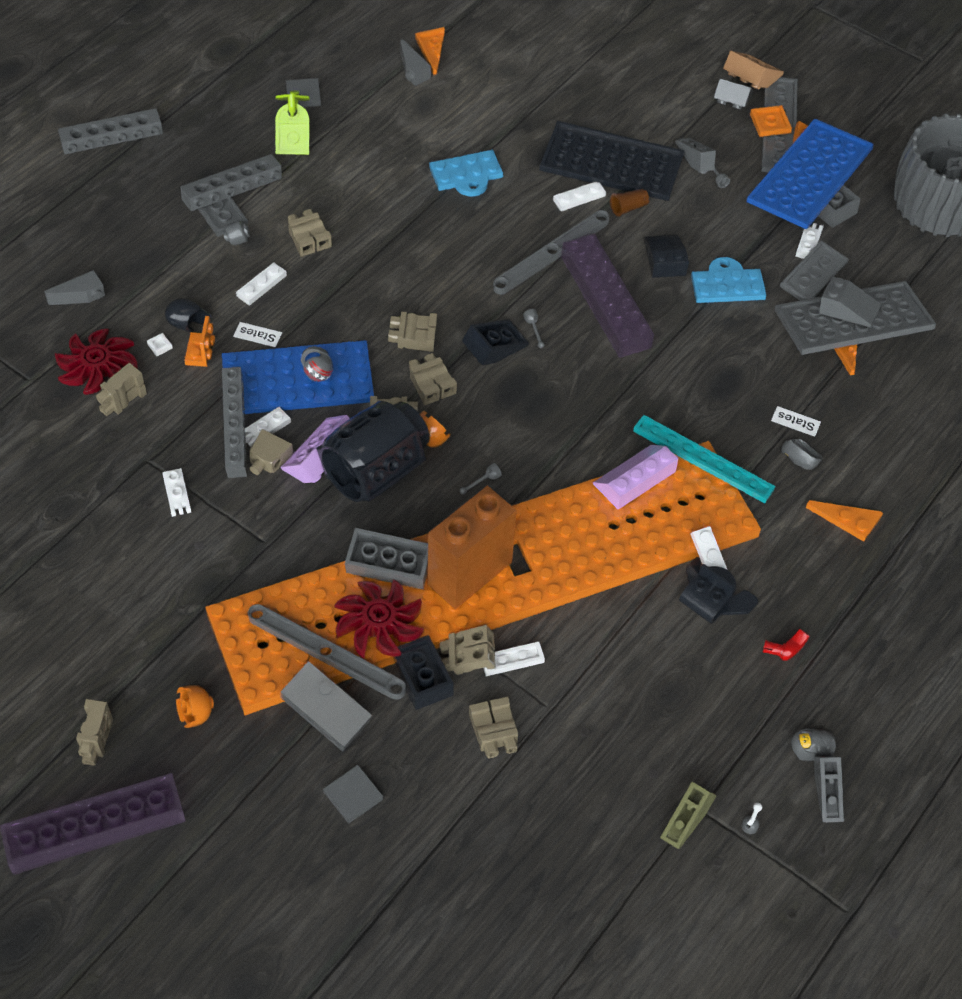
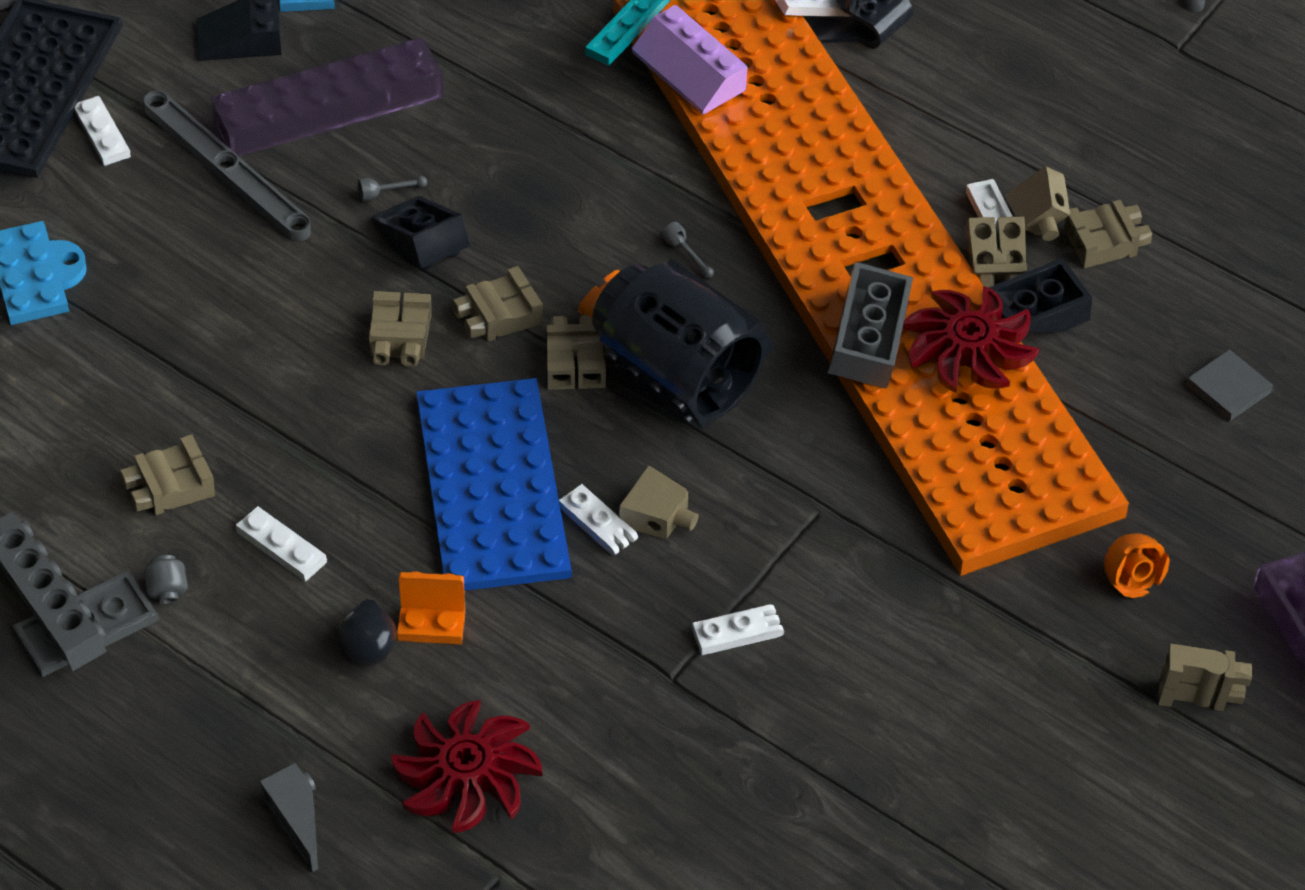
camera: 90 degrees left, 5 degrees down
dark tan hips [95,363,147,416] -> none
white tile [147,333,172,356] -> none
dark grey brick [222,367,247,478] -> none
white sticker [233,322,282,347] -> none
dark grey beam [248,604,406,700] -> none
brick [280,661,372,751] -> none
lavender slope [281,415,350,483] -> none
dark grey helmet [301,346,334,382] -> none
dark orange brick [428,485,517,609] -> none
reddish brown plant [610,189,649,217] -> none
olive slope [660,782,716,849] -> none
none -> dark tan torso [1005,166,1070,241]

